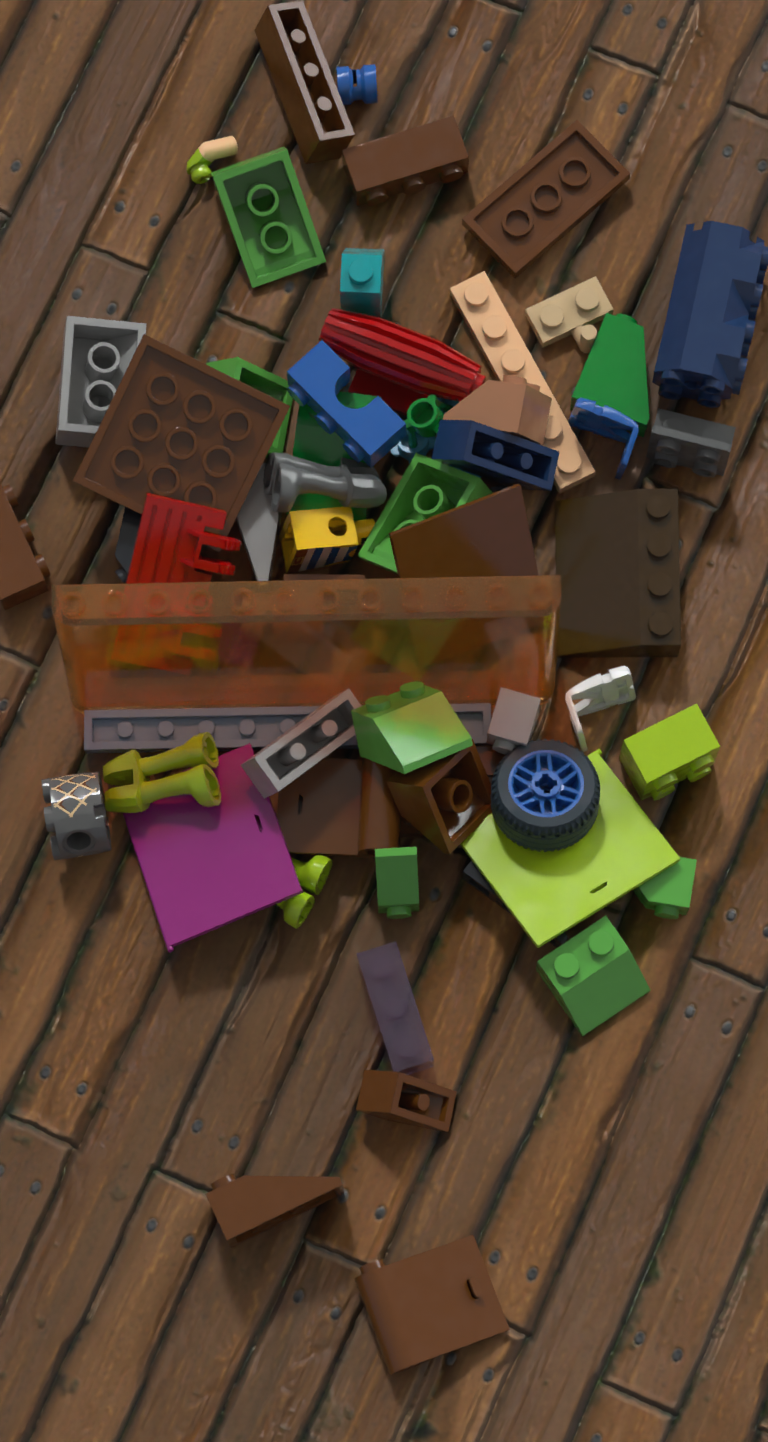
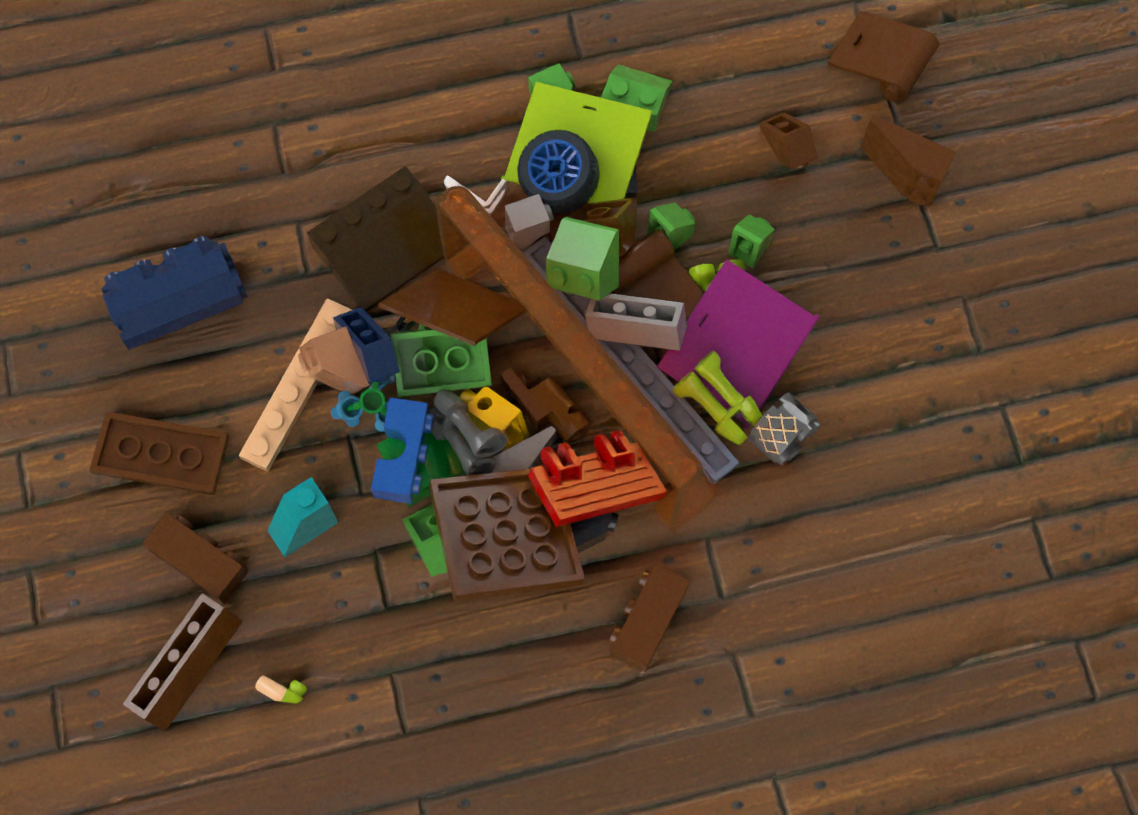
camera: 130 degrees left, 5 degrees down
light grey slope [55,316,146,447] -> none
bright green slope [210,147,326,288] -> none
red plate [318,308,486,416] -> none
blue wheel [336,64,378,105] -> none
clear purple brick [356,941,434,1075] -> none
tan plate [525,276,614,353] -> none
blue piece [568,397,639,479] -> none
green slope [570,312,649,437] -> none
lime brick [619,703,720,801] -> none
dark grey bracket [646,408,736,477] -> none
none -> bright green slope [728,214,775,269]

